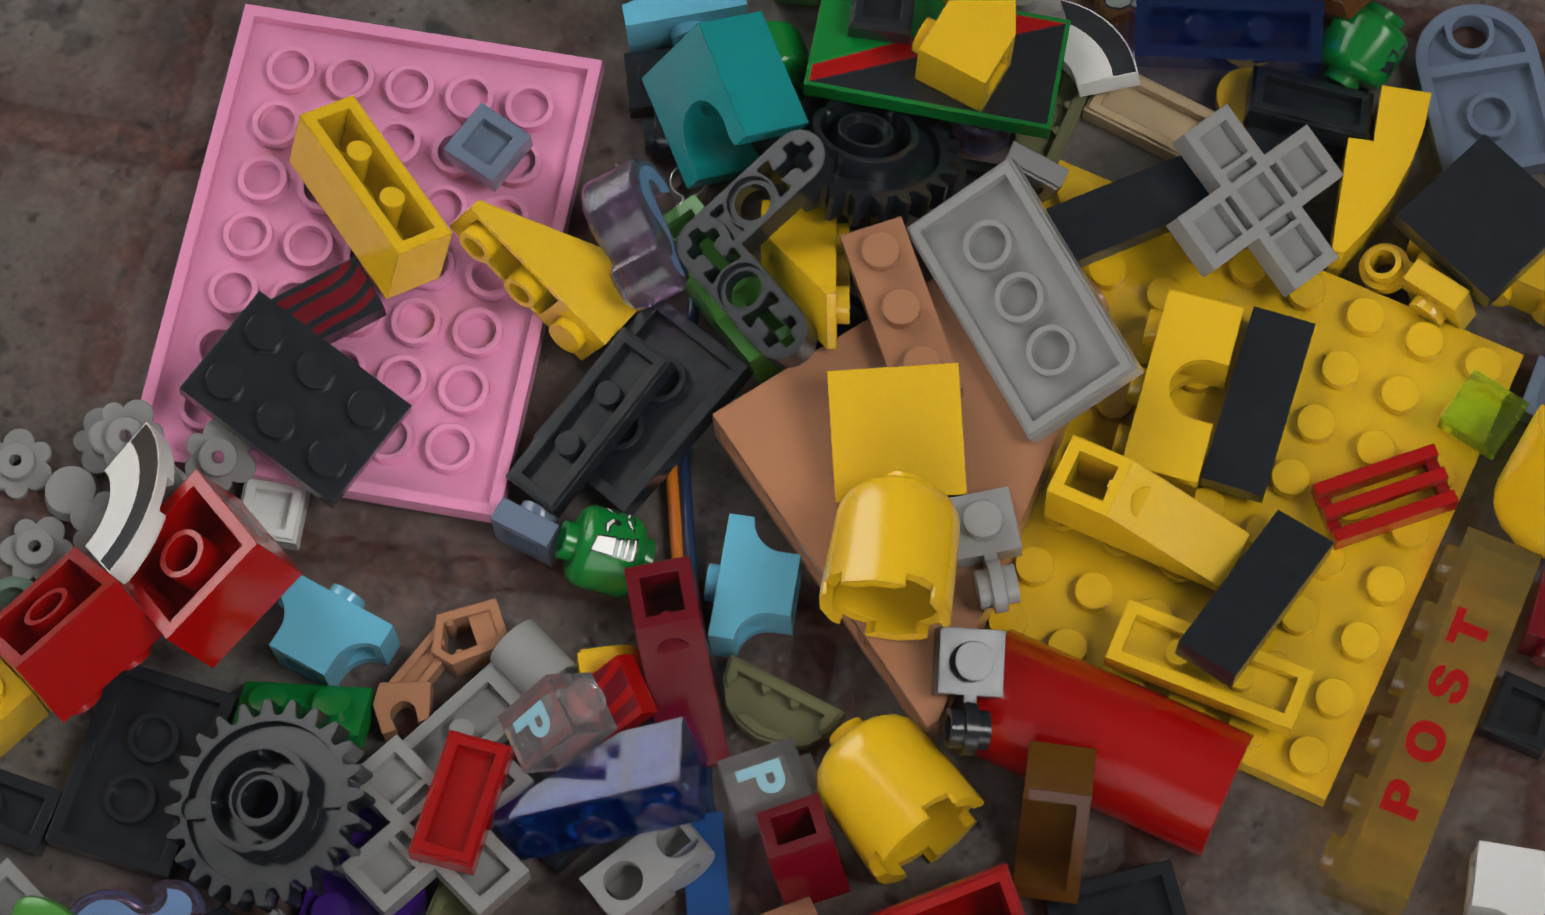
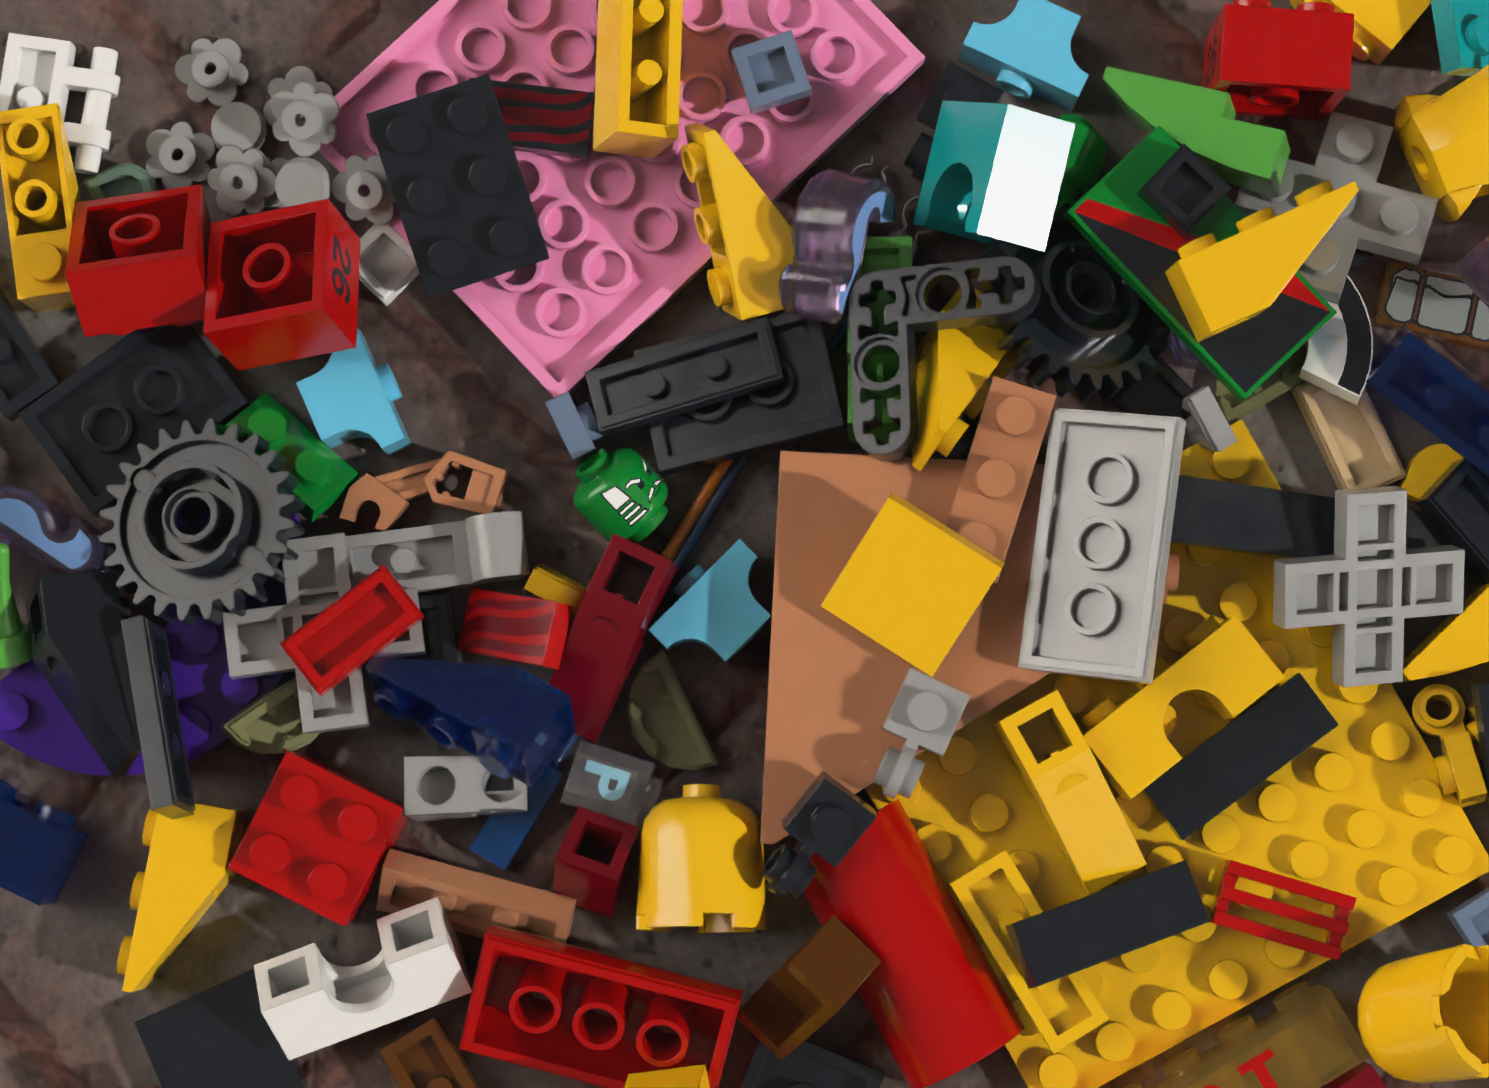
camera: 35 degrees right, 15 degrees up
white tile [86,422,175,584] -> none
clear brick [498,672,618,773] -> none
yellow cylinder [819,471,960,641] -> none
clear neon green tile [1438,370,1530,461] -> none

